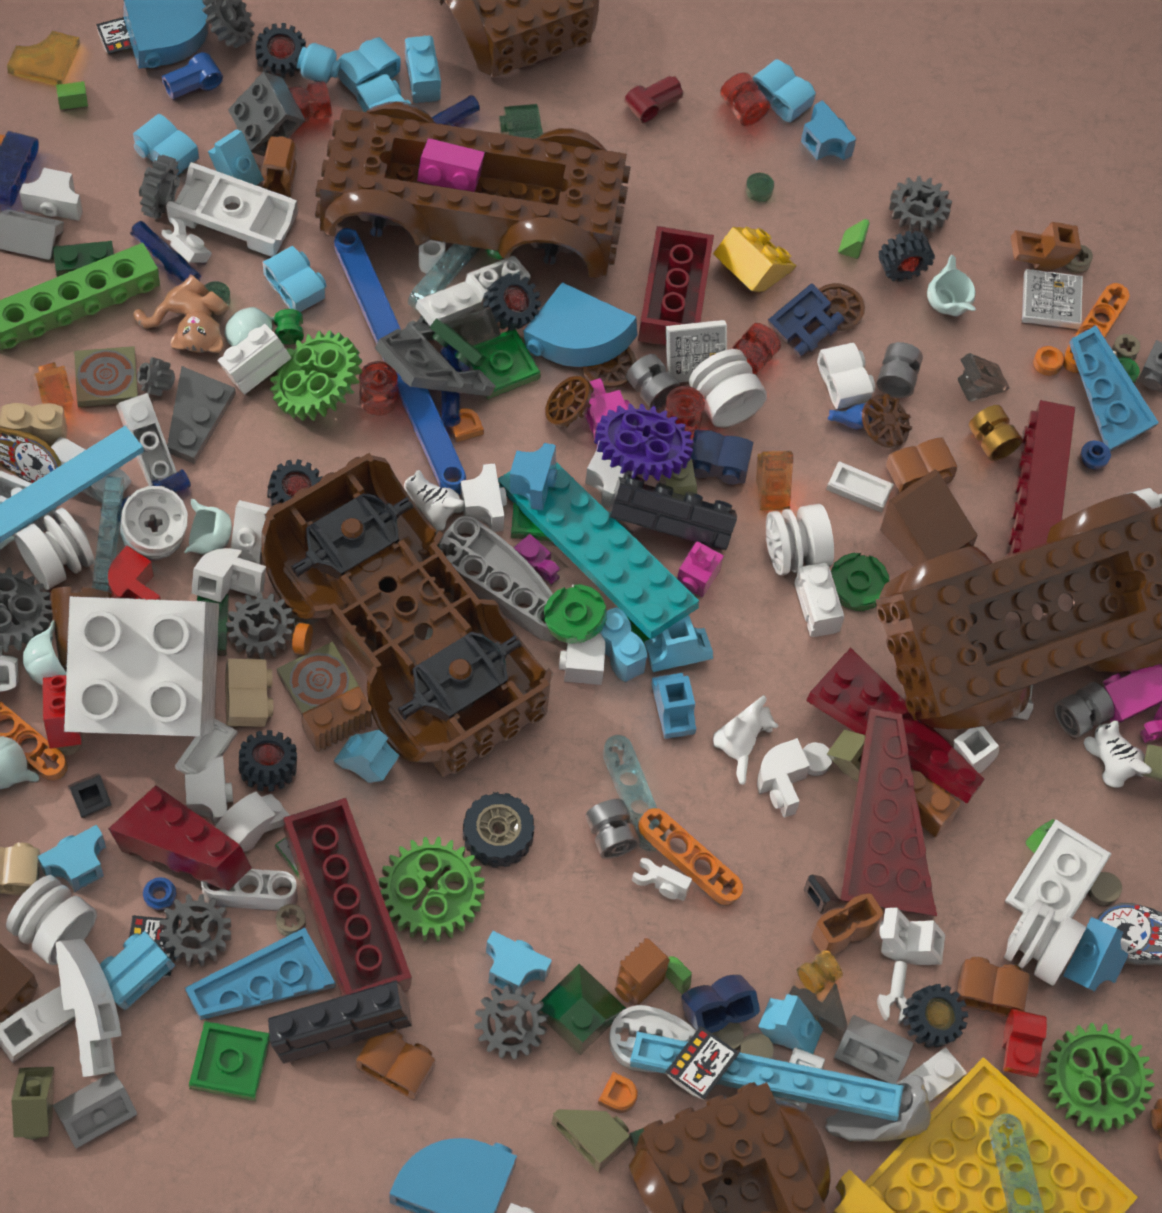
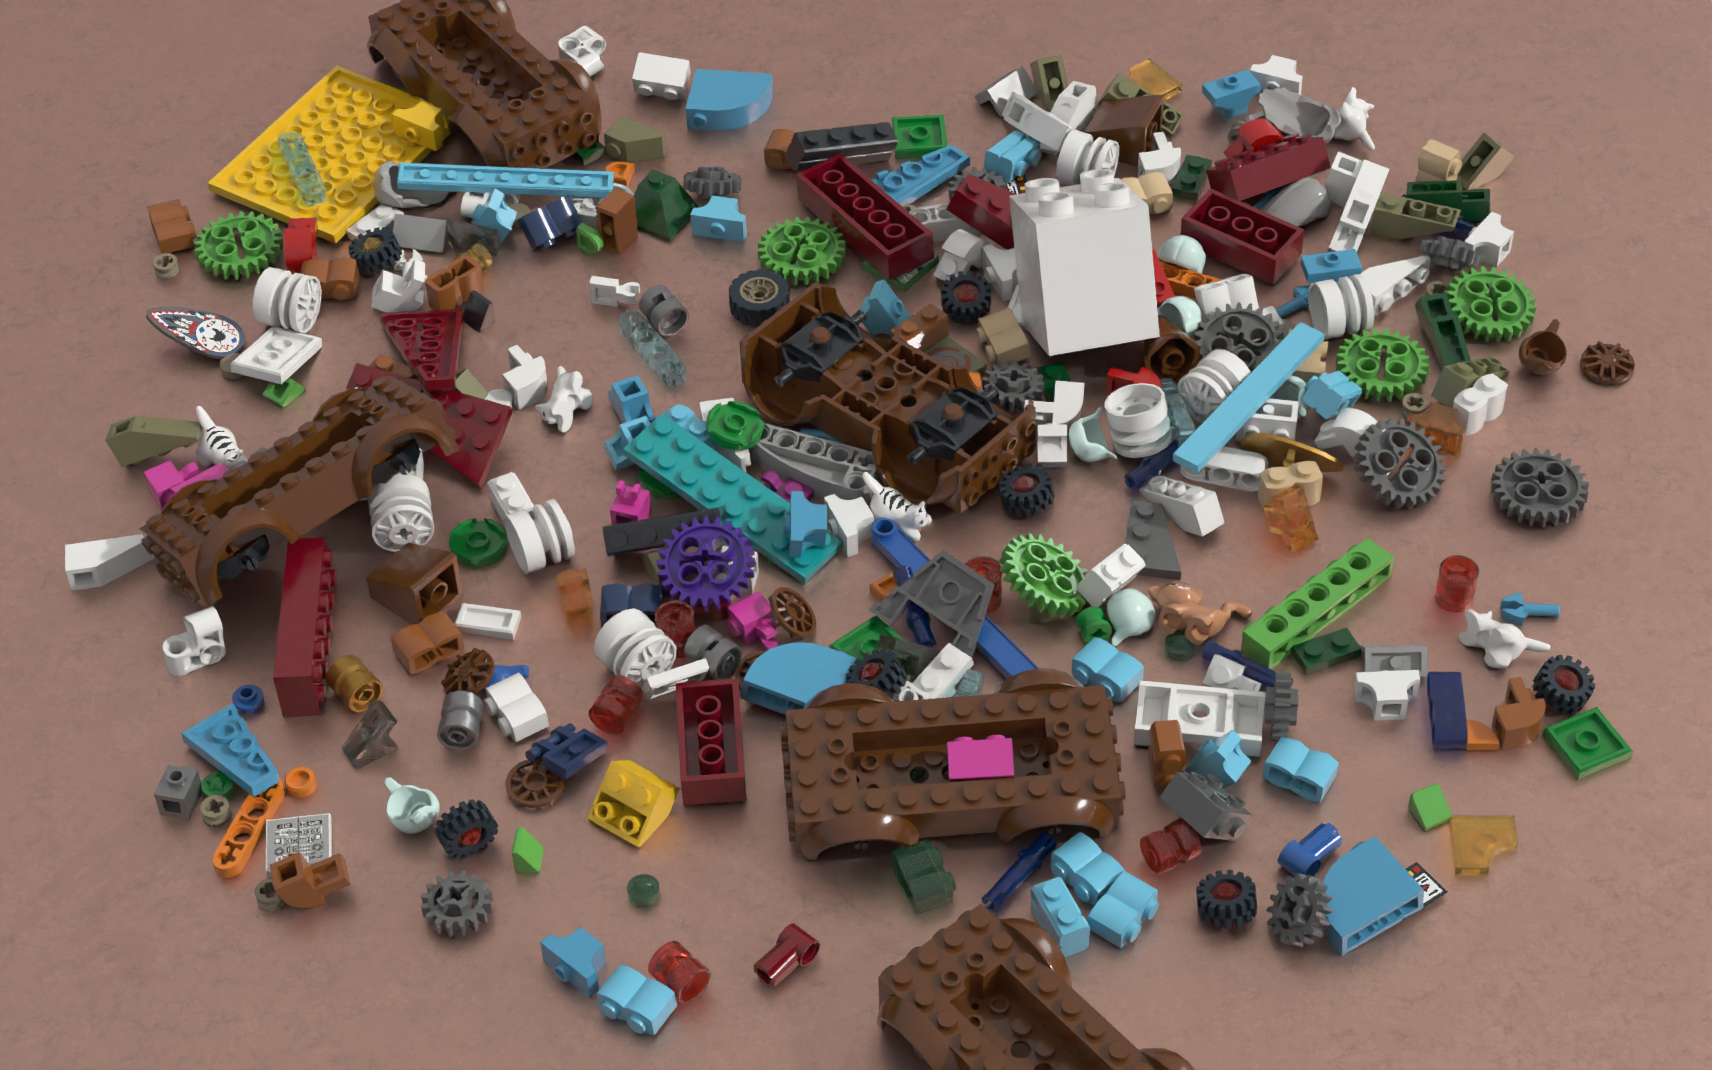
camera: 175 degrees right, 15 degrees down
tile [74,346,138,407] -> none
dark grey gear [137,357,175,396] -> none
medium azure head [297,43,341,84] -> none
dark green plate [429,318,487,367] -> none
orange beam [638,808,743,906] -> none
piece [665,1026,739,1100] -> none
dark azure brick [1063,917,1129,991] -> none

